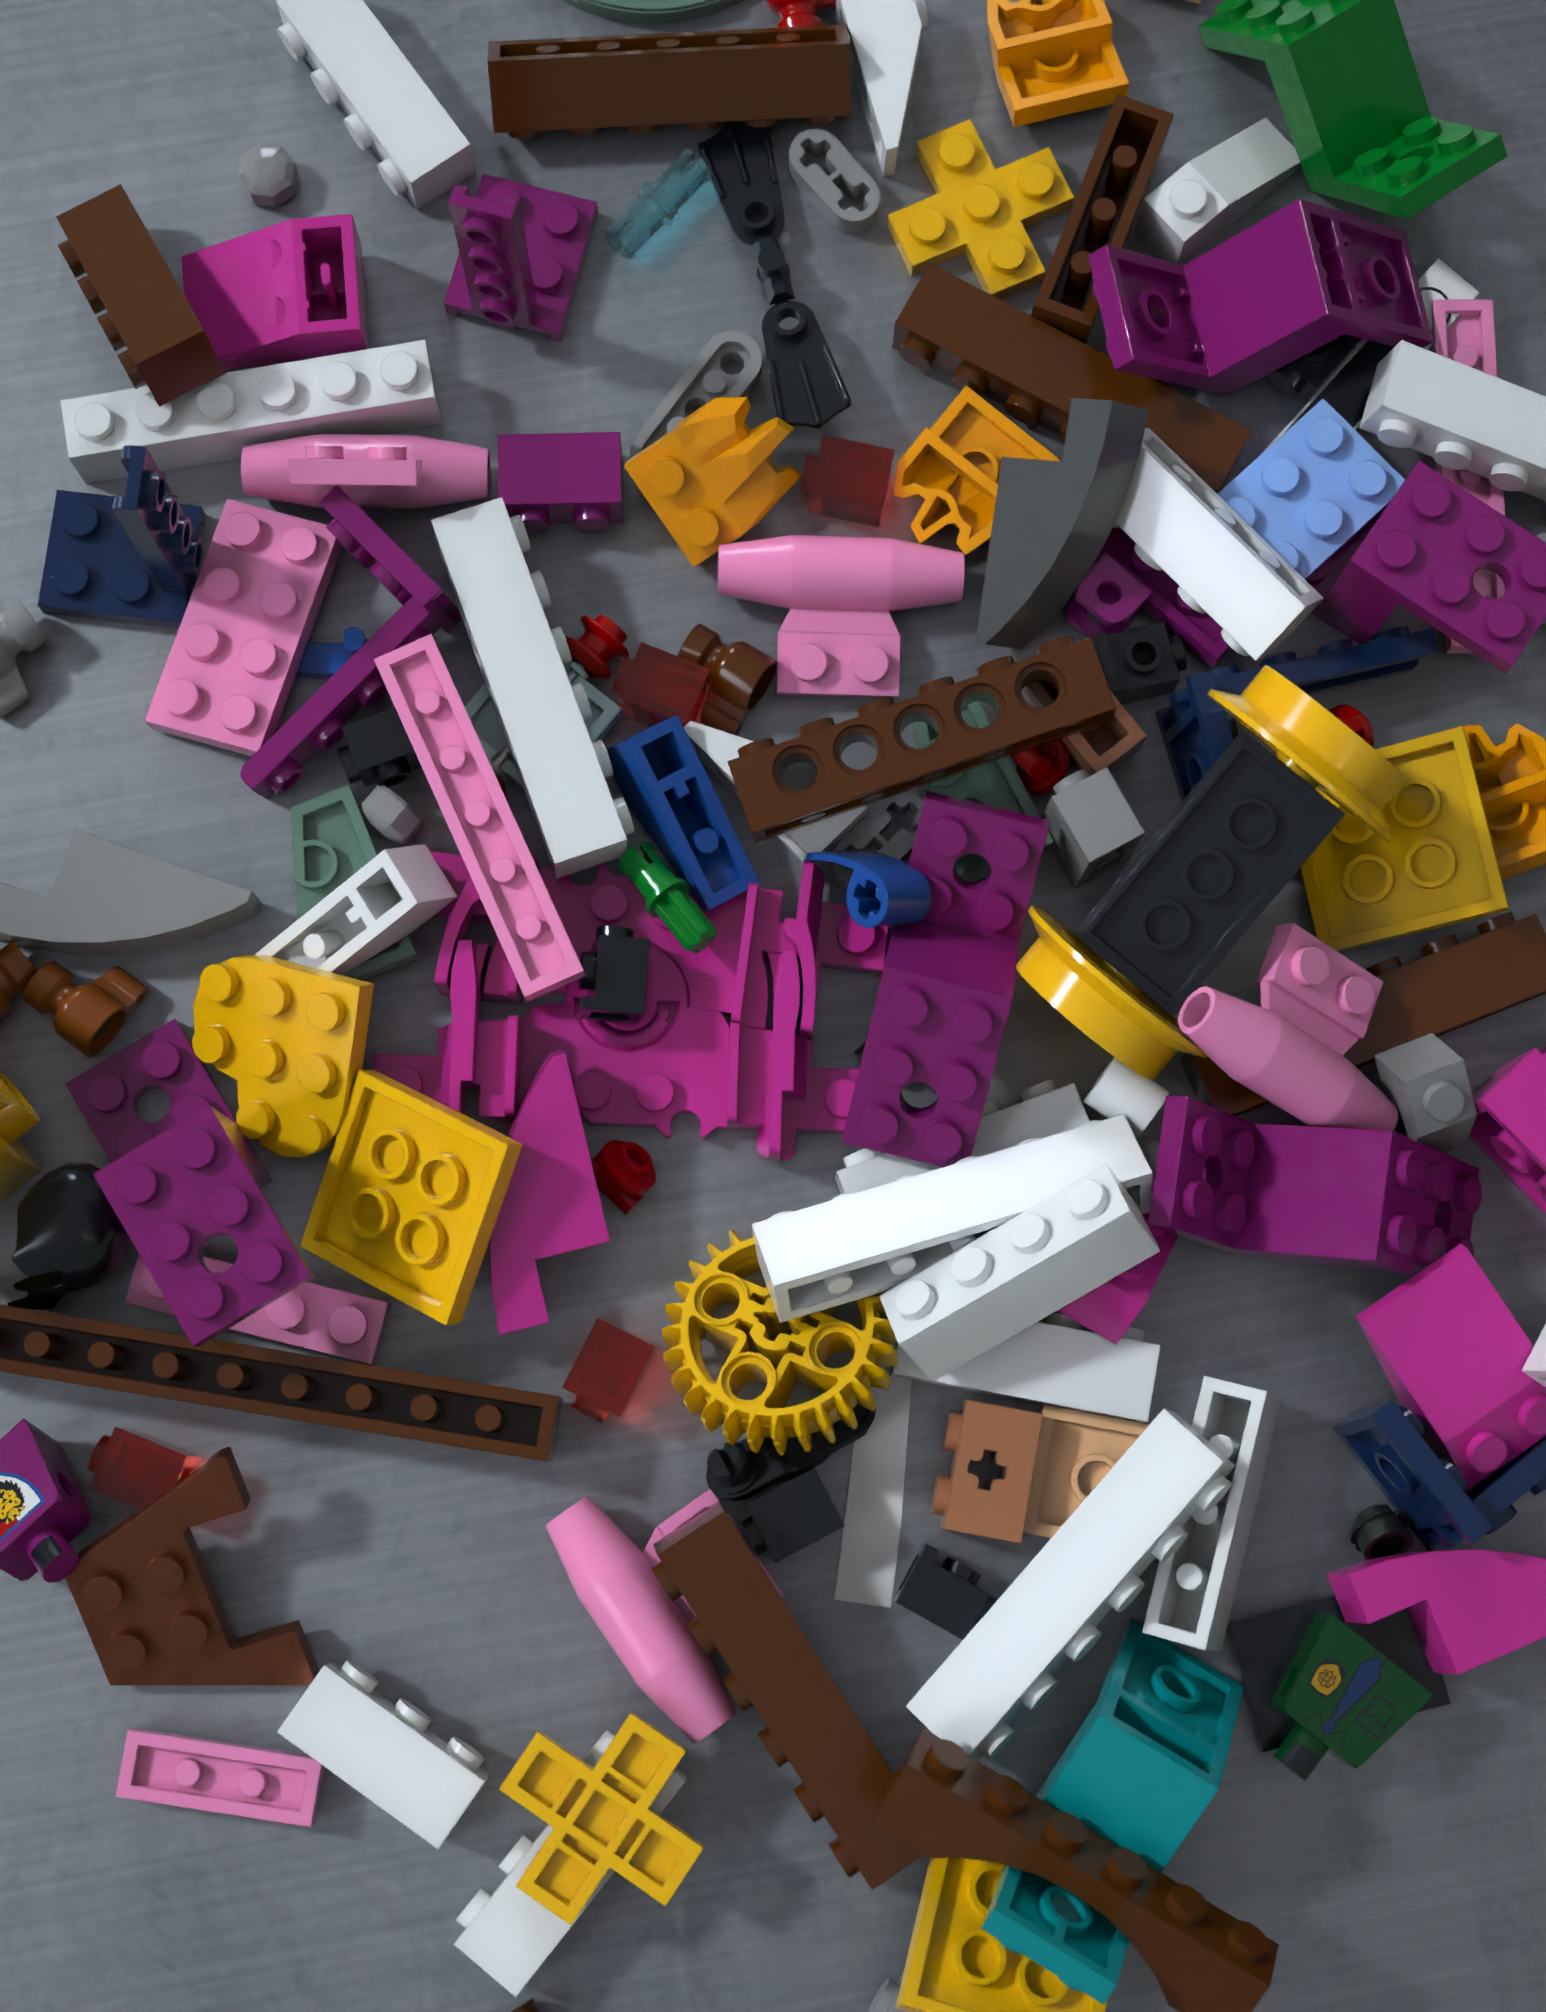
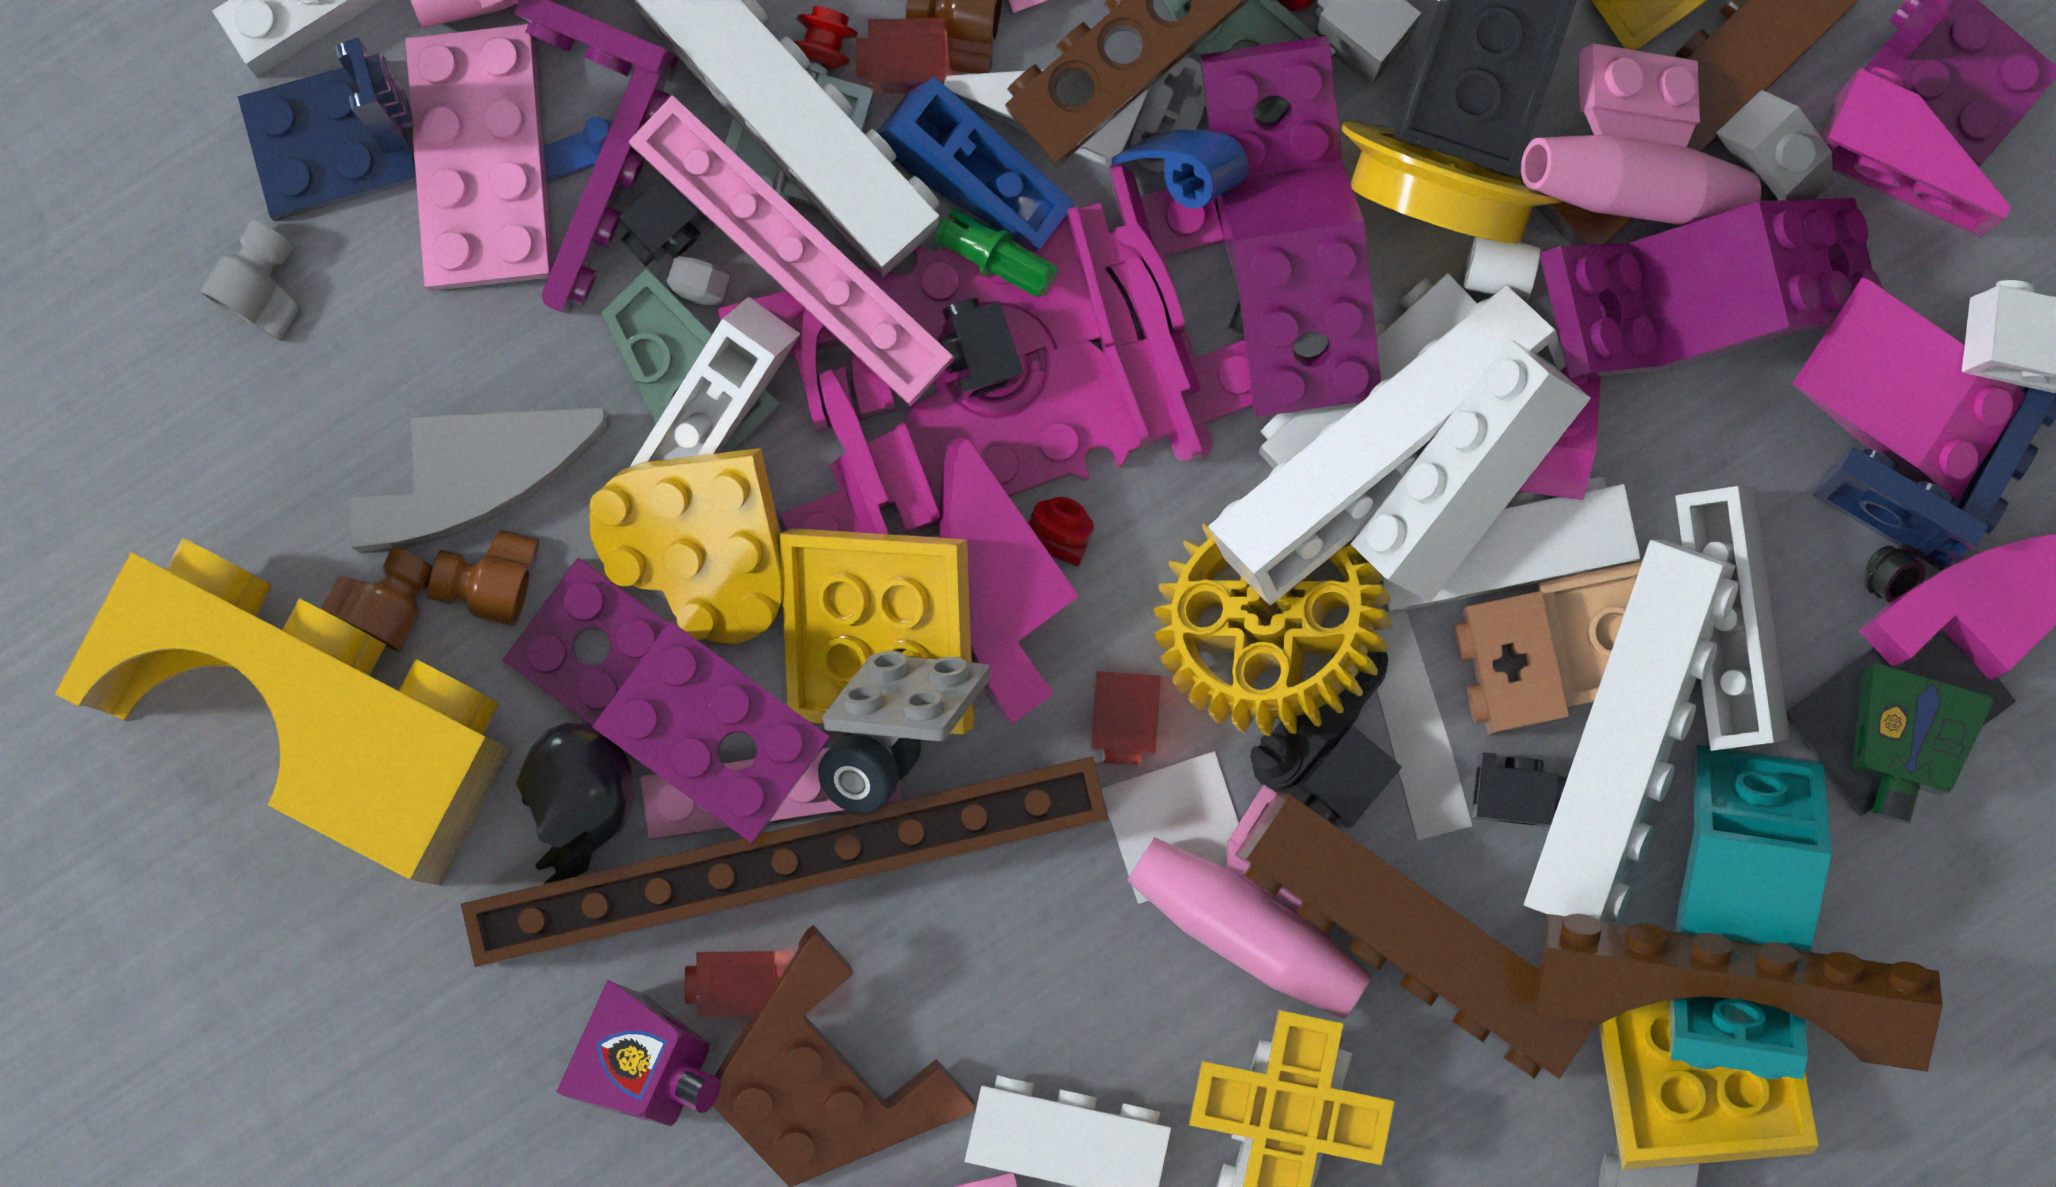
camera: 20 degrees left, 5 degrees up
none -> light grey plate [818,651,991,814]
none -> white sticker [1101,751,1239,904]

